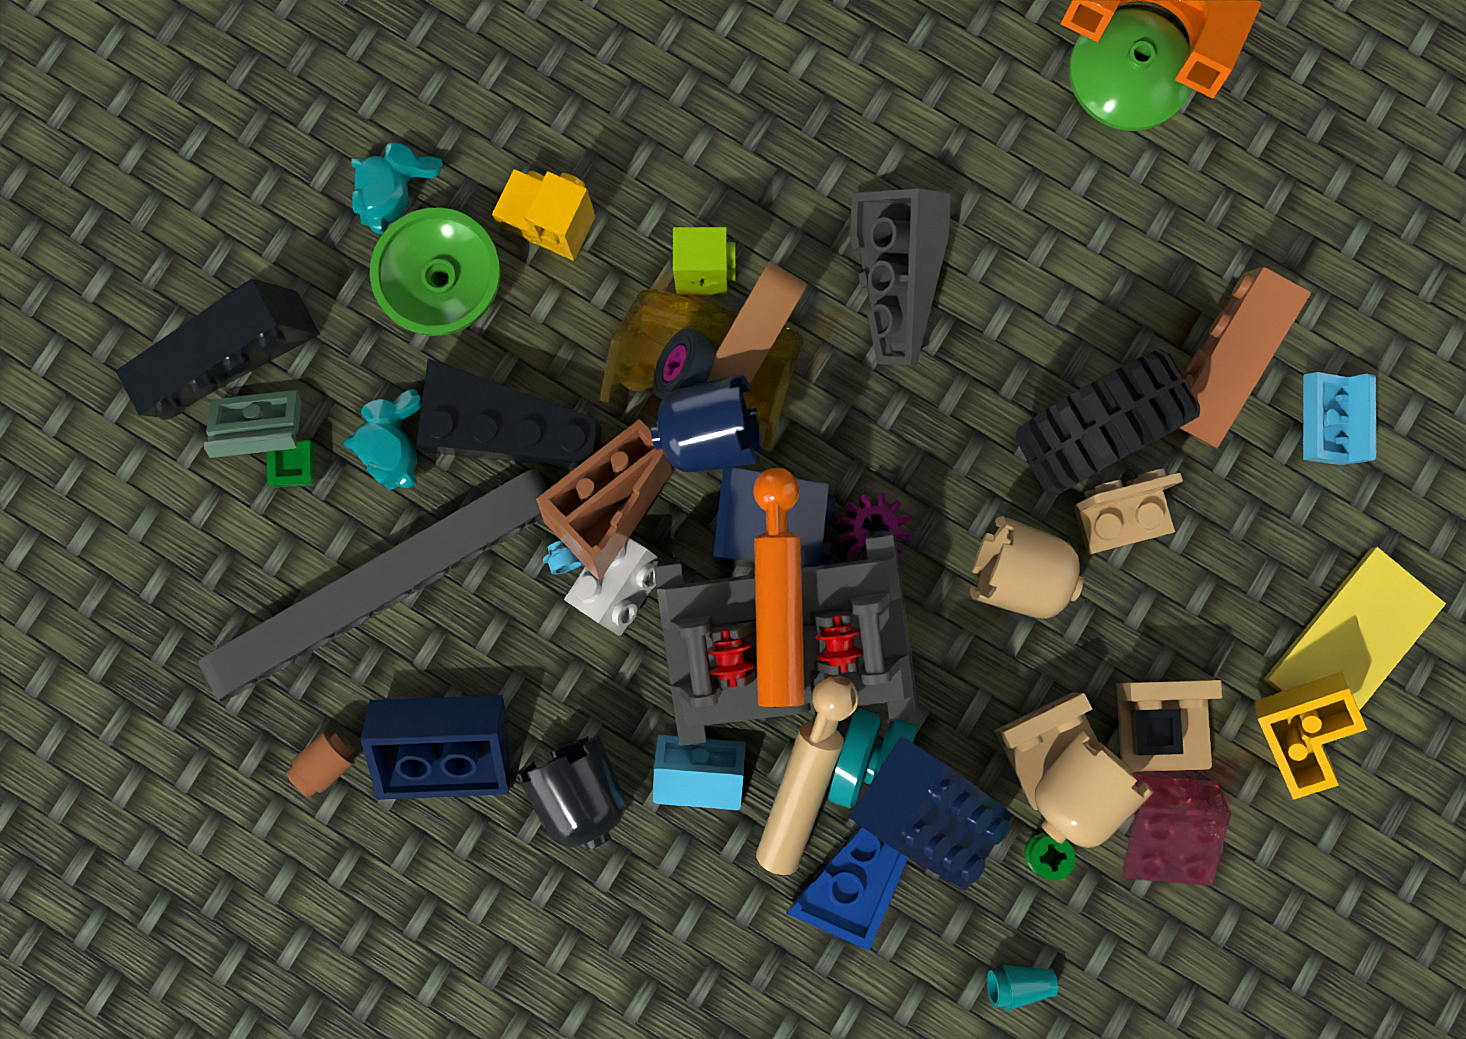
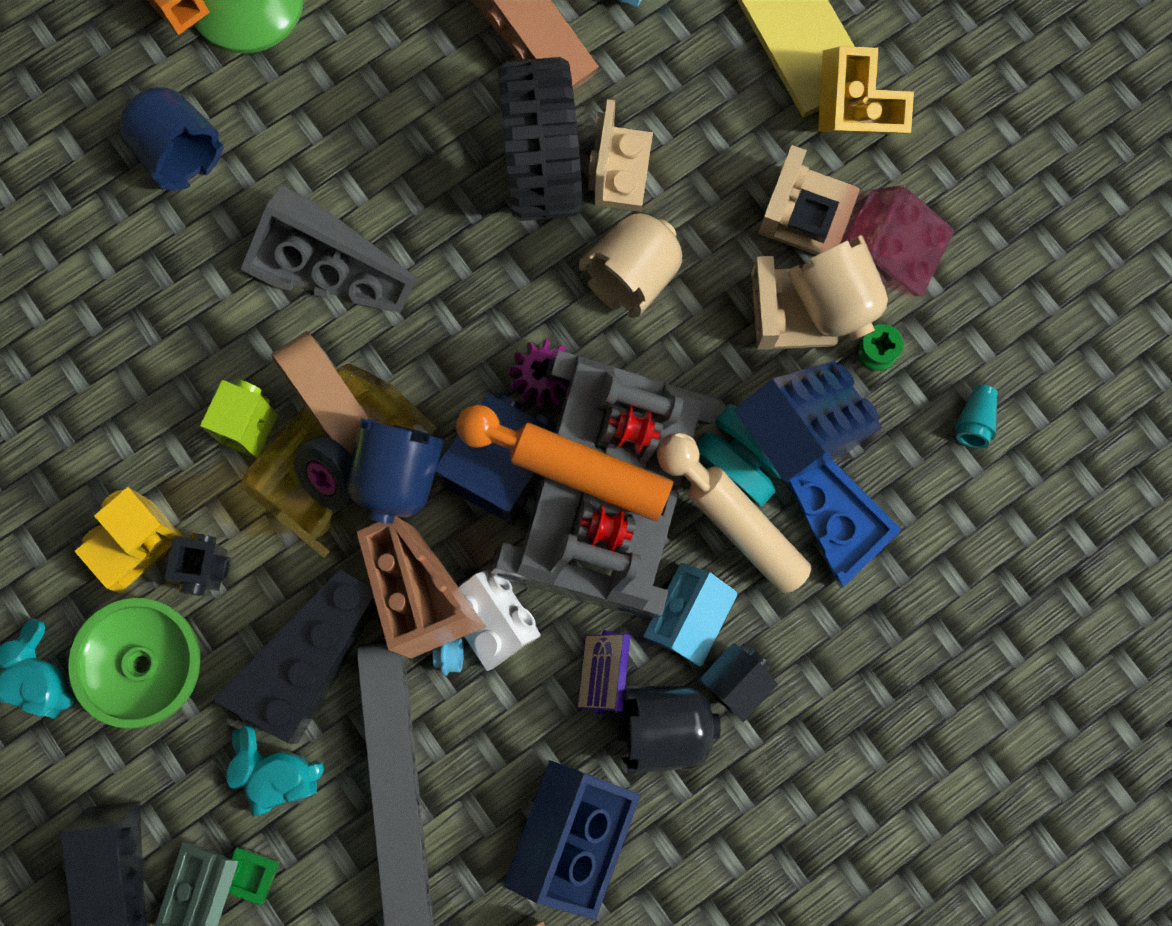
camera: 70 degrees left, 5 degrees down
none -> dark blue cylinder [119,87,224,191]
none -> black brick [164,533,231,596]
none -> piece [577,630,631,715]
none -> black brick [699,643,778,722]

